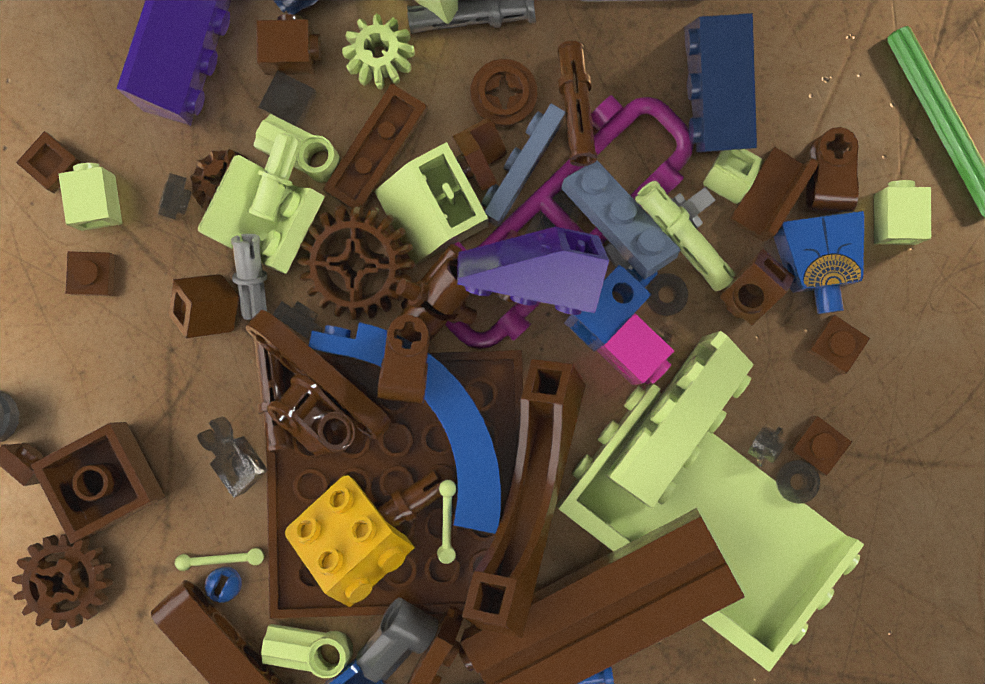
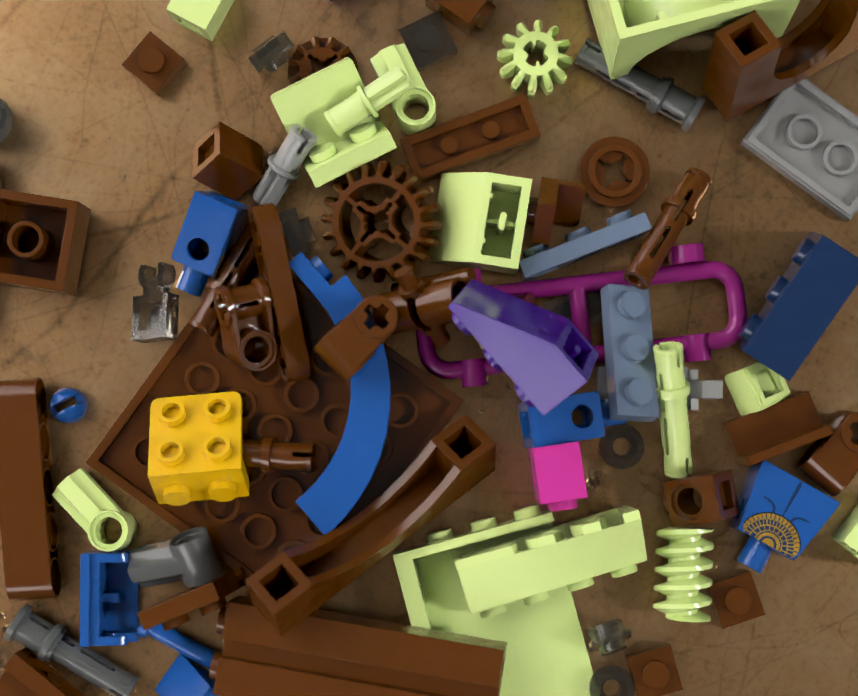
camera: 40 degrees right, 0 degrees up
yellowish green hinge [174,547,265,571] -> none
yellowish green hinge [437,480,457,564] -> none
none -> blue torso [171,191,249,297]
none -> yellowish green piece [653,526,715,622]

